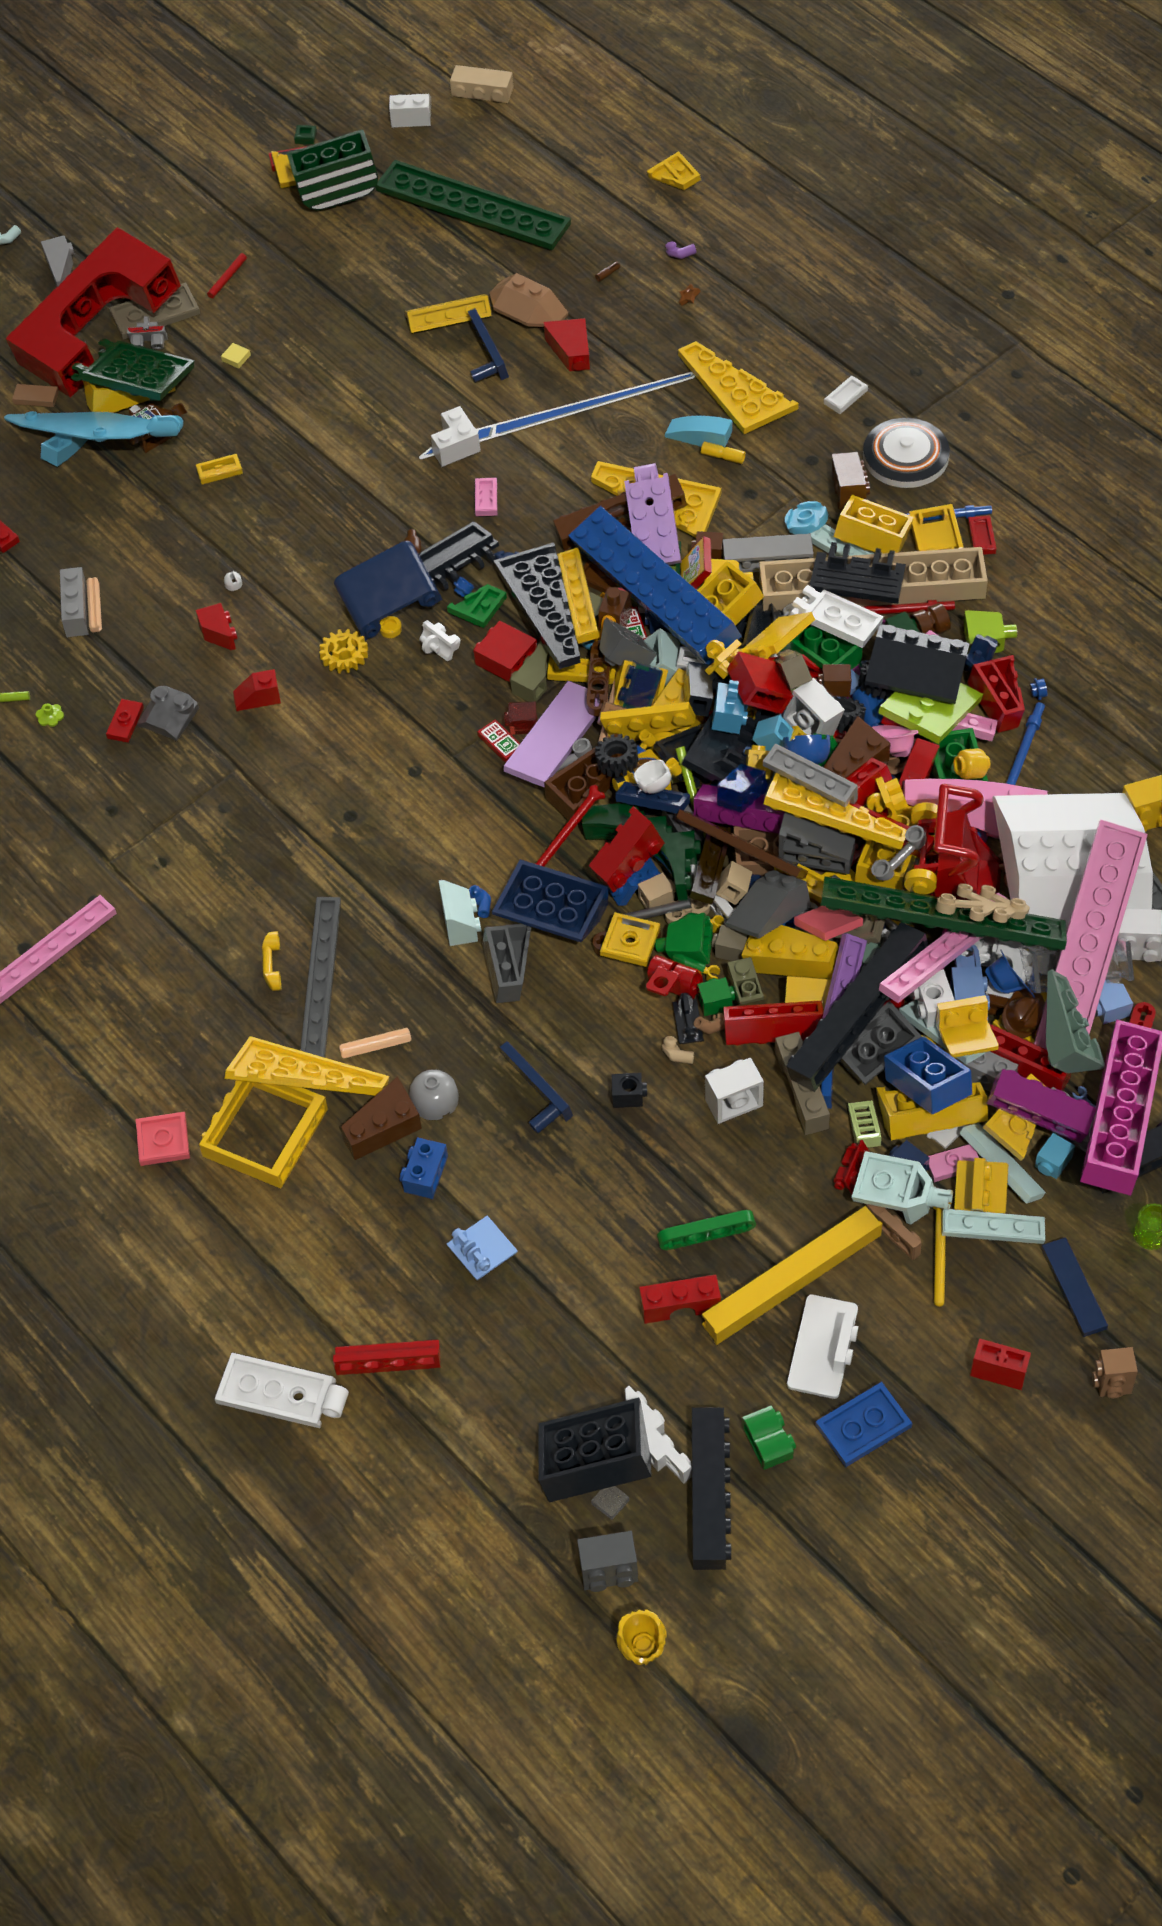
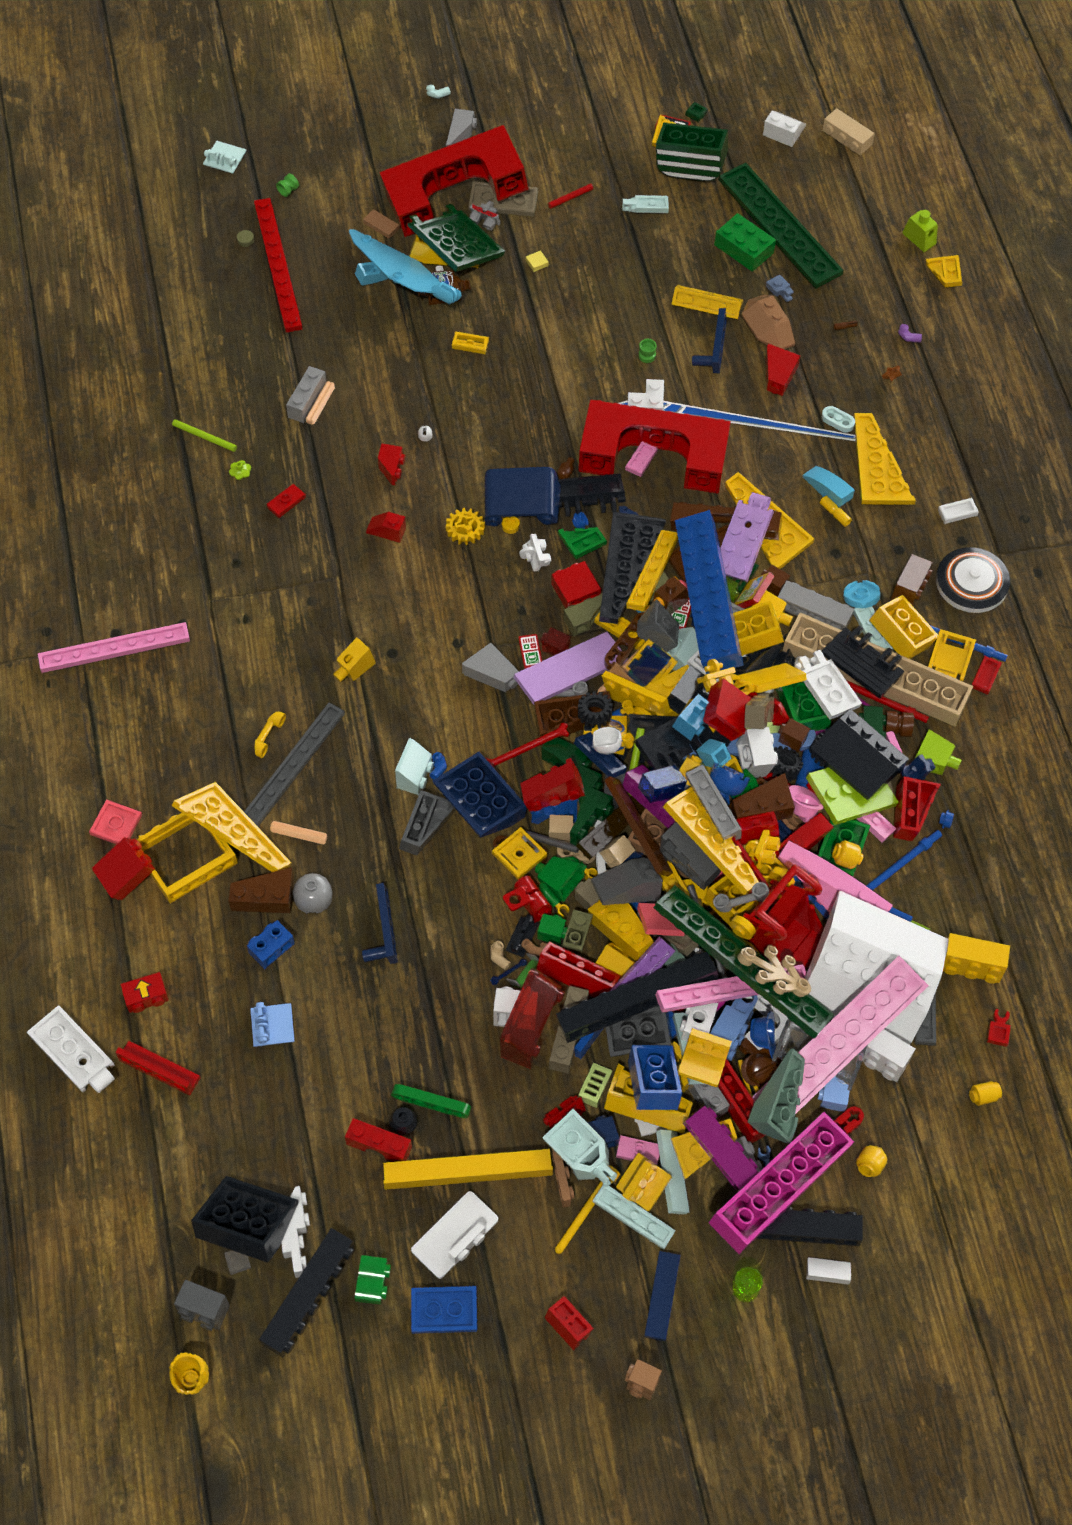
camera: 25 degrees right, 5 degrees up
flat silver slope [137,686,199,741] -> none
black brick [612,1073,647,1108] -> none
medium azure brick [1035,1133,1075,1180] -> none
none -> red brick [92,837,155,900]
none -> red brick [121,972,169,1013]
none -> yellow torso [333,637,376,682]
none -> black cone [389,1107,418,1135]
none -> light grey slope [462,643,519,692]
none -> clear blue hinge [491,959,527,985]
none -> clear red windscreen [500,968,565,1069]
none -> bright green piece [507,953,546,988]
none -> red arch [578,400,731,494]
none -> light aqua hinge [622,195,669,213]
none -> bright green wheel [639,339,657,363]
none -> green brick [714,213,776,272]
none -> sand blue plate [766,275,794,302]
none -> light aqua plate [822,406,855,433]
none -> lime torso [902,210,938,252]

